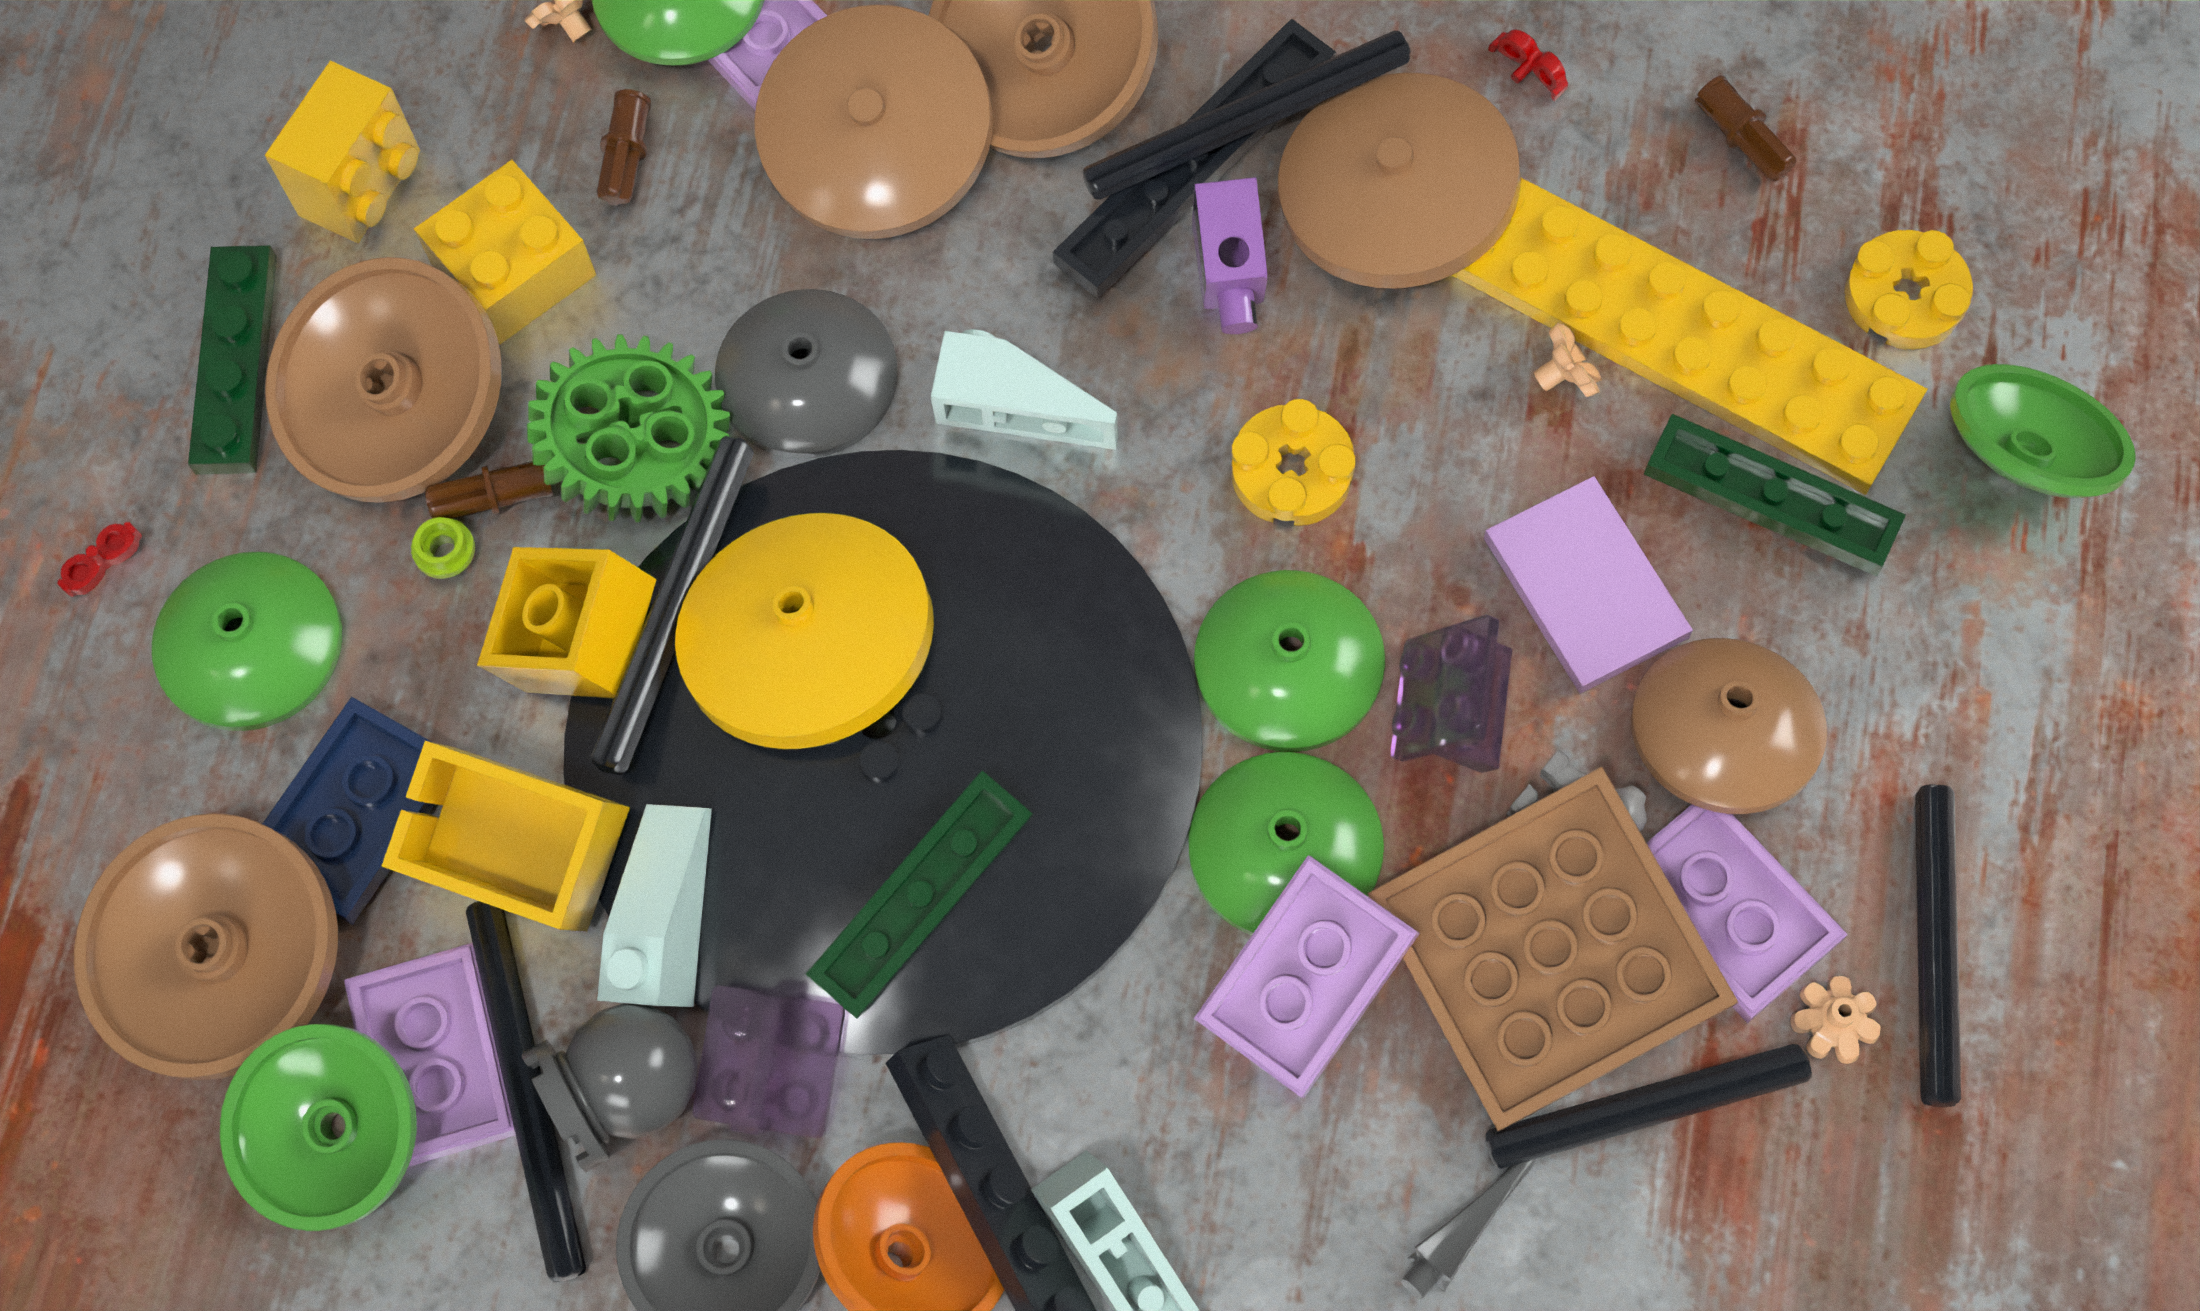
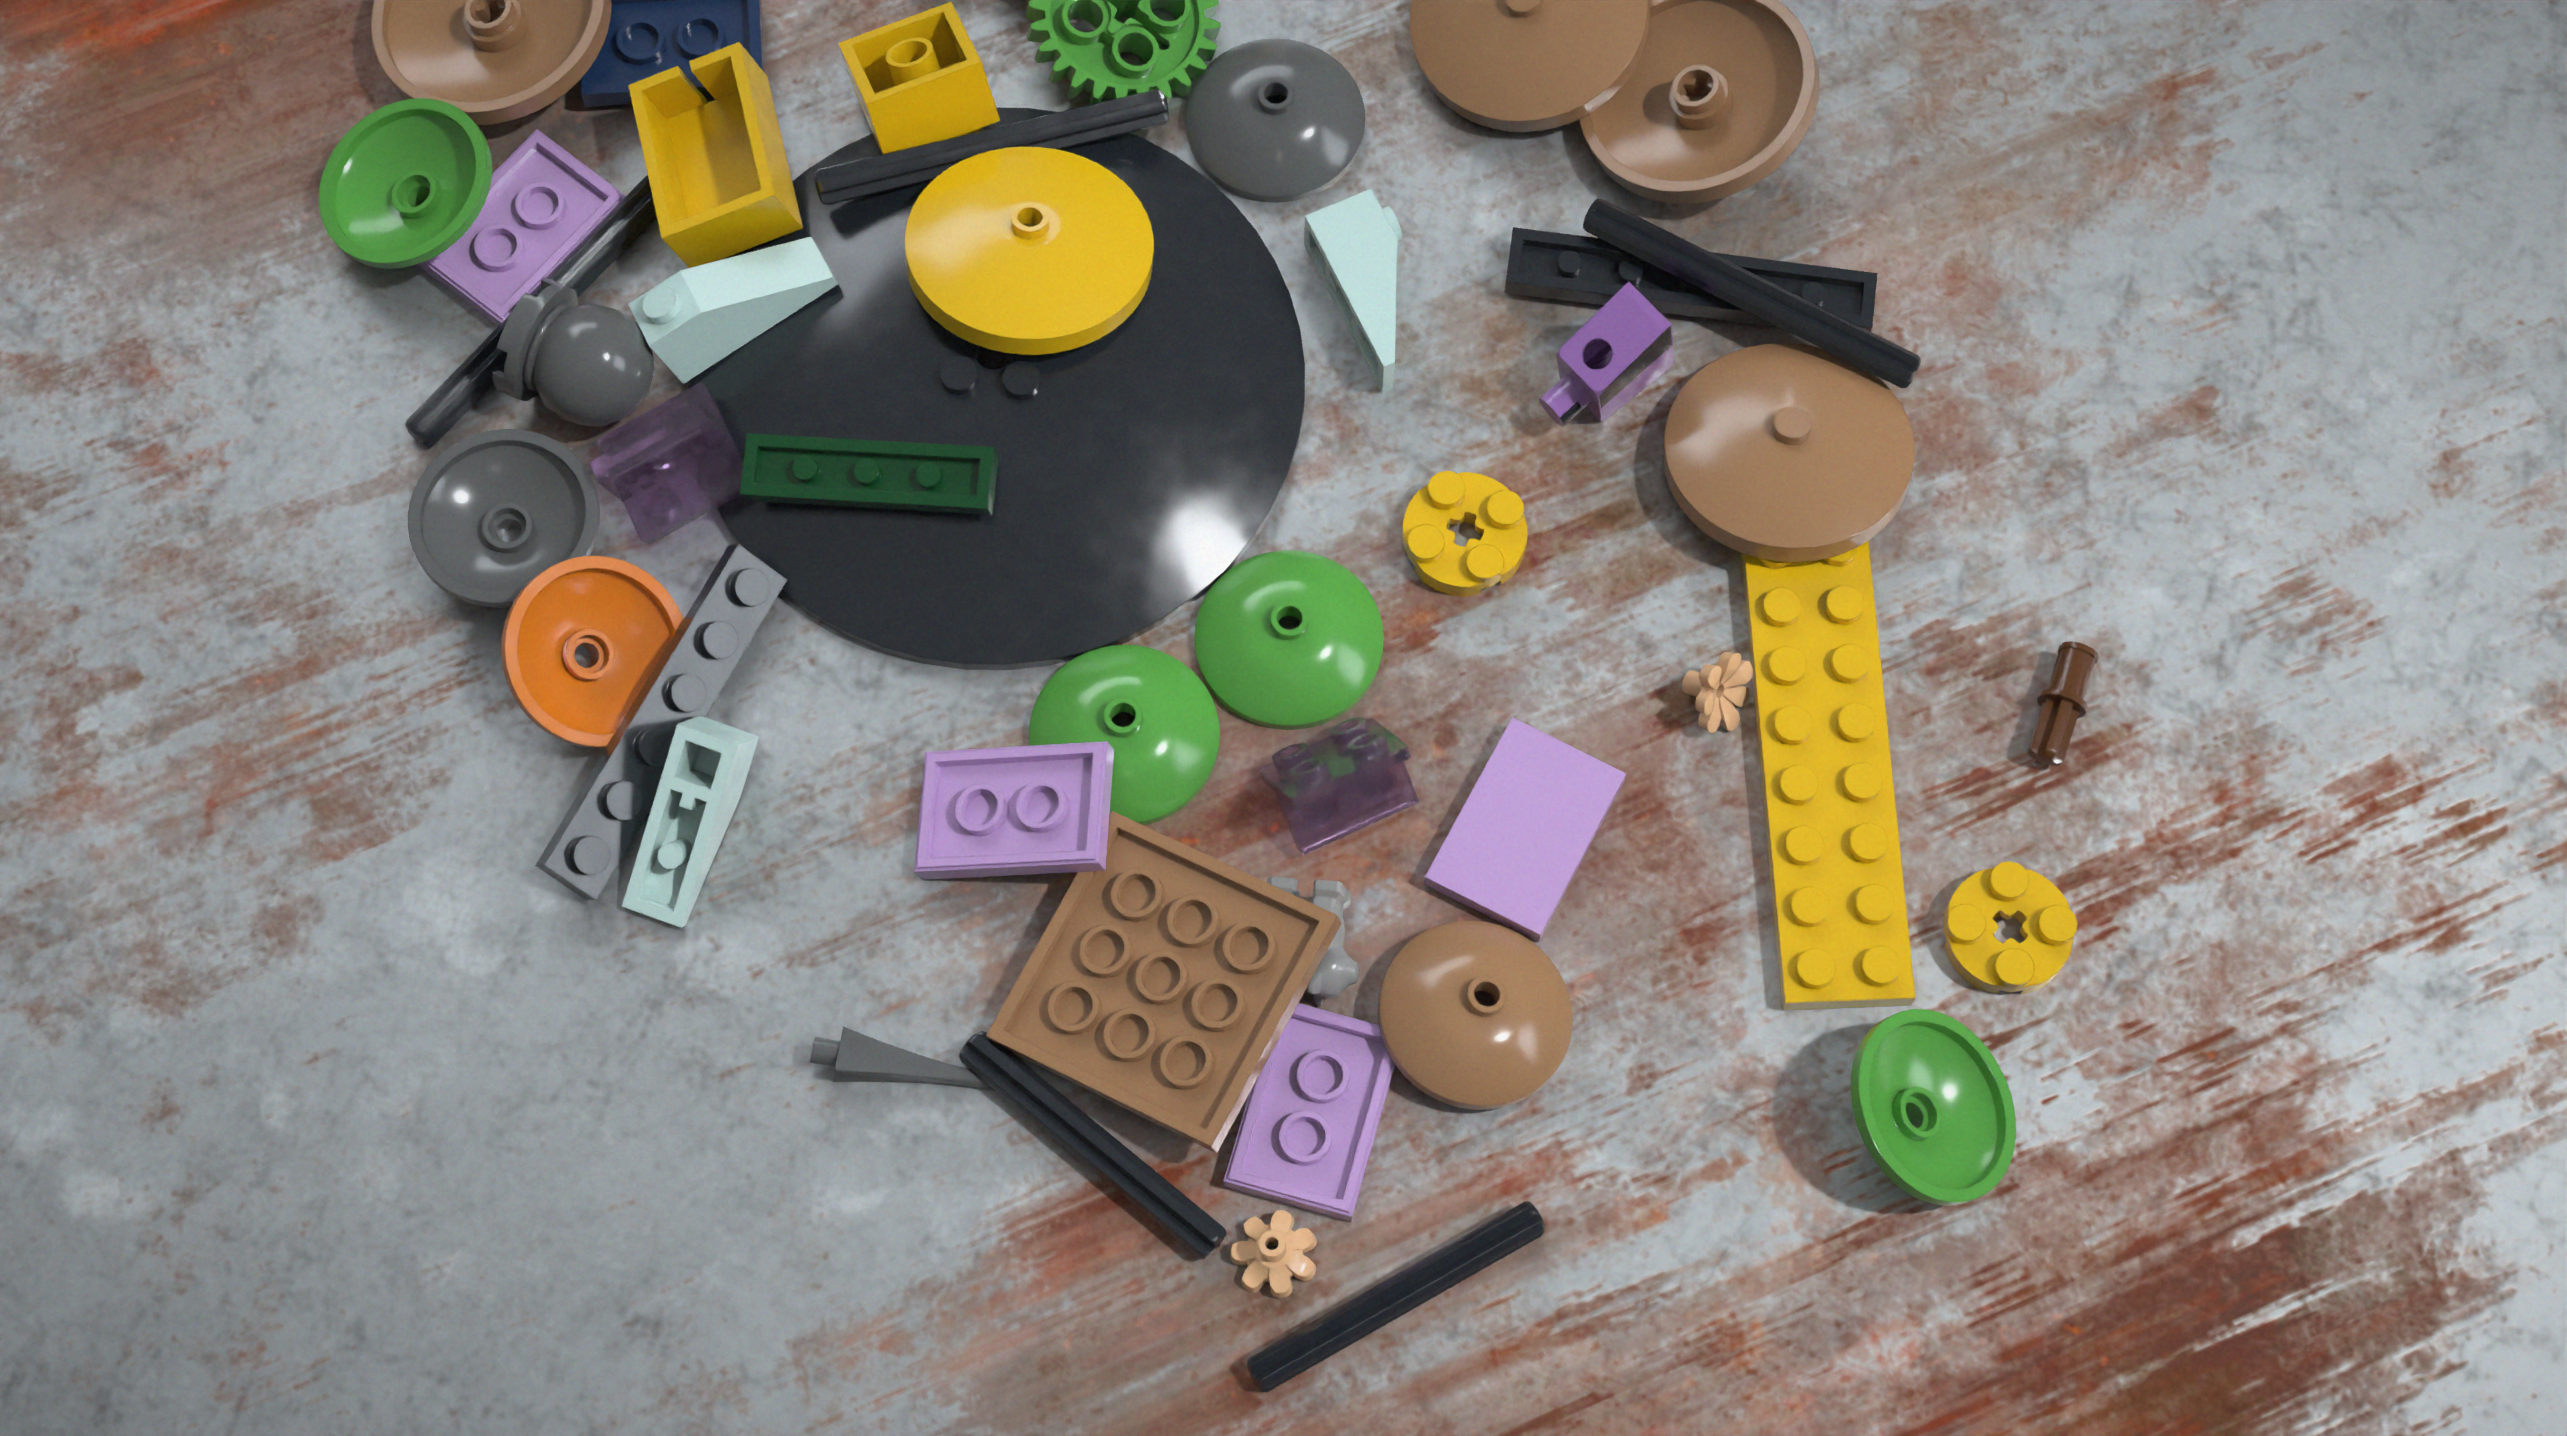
camera: 50 degrees right, 0 degrees up
red piece [1488,29,1568,102] -> none
dark green plate [1643,414,1906,576] -> none

